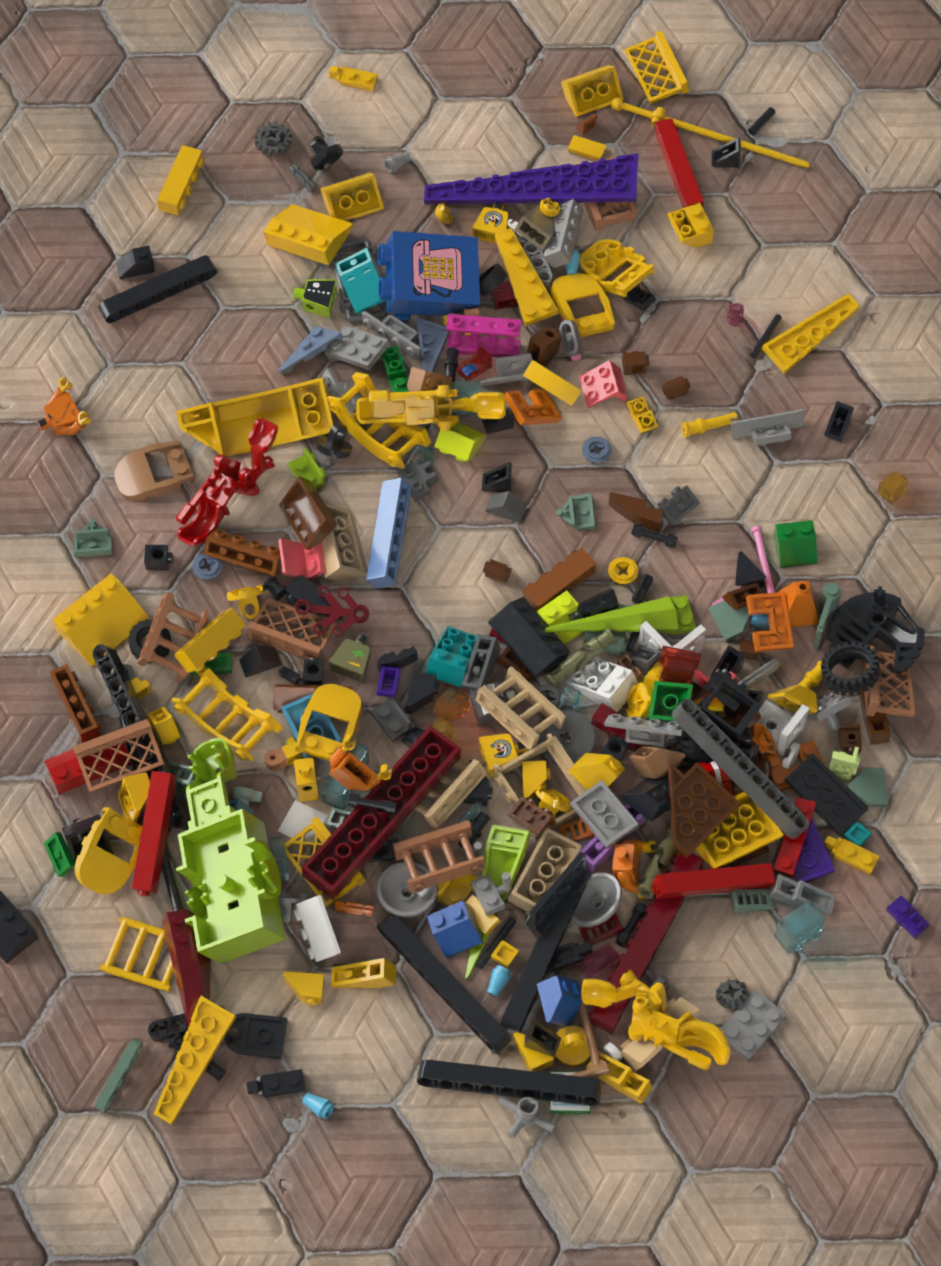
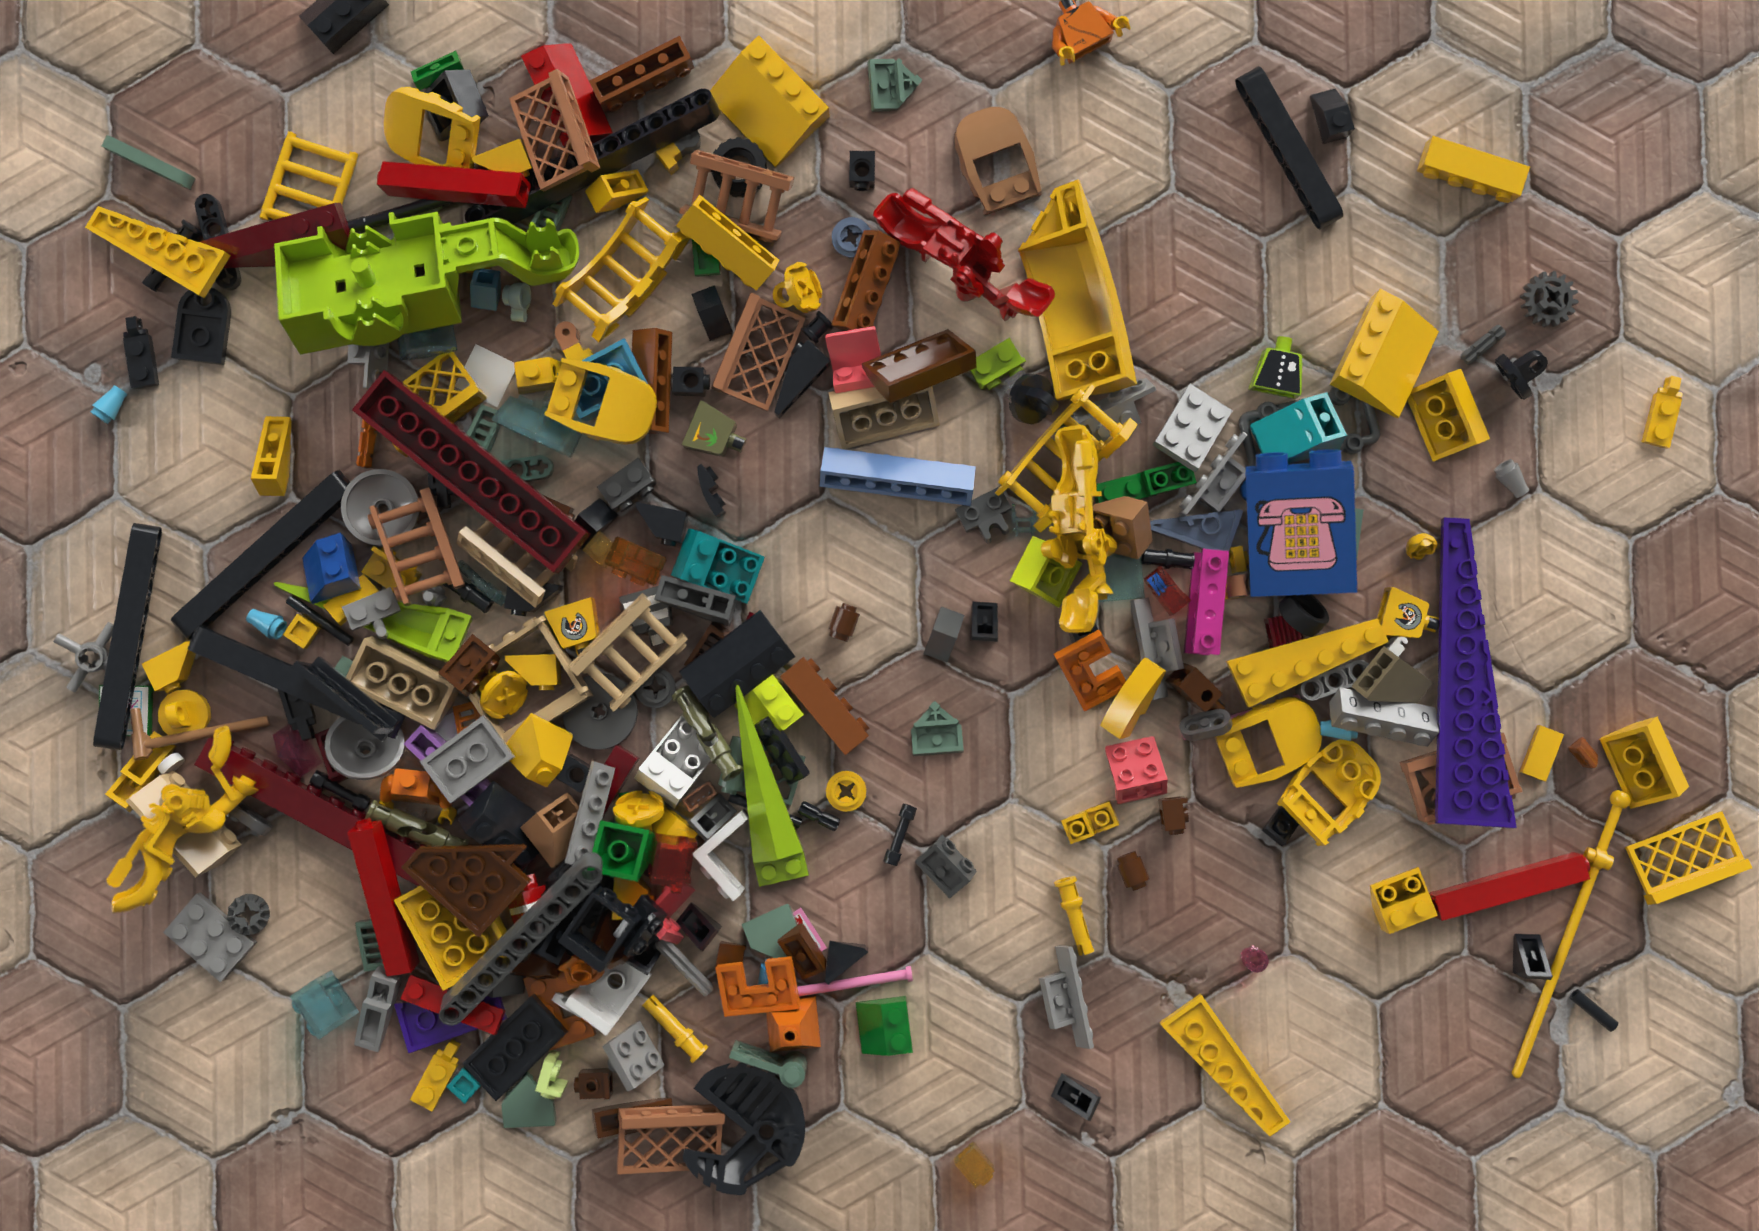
camera: 95 degrees right, 25 degrees up
sand blue wing [278,326,343,376] -> none
black piece [279,666,302,685] -> none
yellow slope [283,971,325,1006] -> none
white slope [293,895,341,963] -> none
dark red plant [295,585,370,637] -> none
orange torso [329,734,392,791] -> none
black bar [347,793,397,814] -> none
dark purple slope [377,666,401,698] -> none
black slope [524,1019,561,1057] -> none
blue slope [537,975,582,1027] -> none
yellow plate [540,198,561,217] -> none
clear light blue piece [559,685,582,712] -> none
sand blue gear [582,437,612,464] -> none
reddish brown slope [609,492,664,532] -> none
black bar [750,314,782,359] -> none
yellow slope [767,683,817,714] -> none
black tyre [821,641,880,696] -> none
dark purple plate [886,895,930,939] -> none

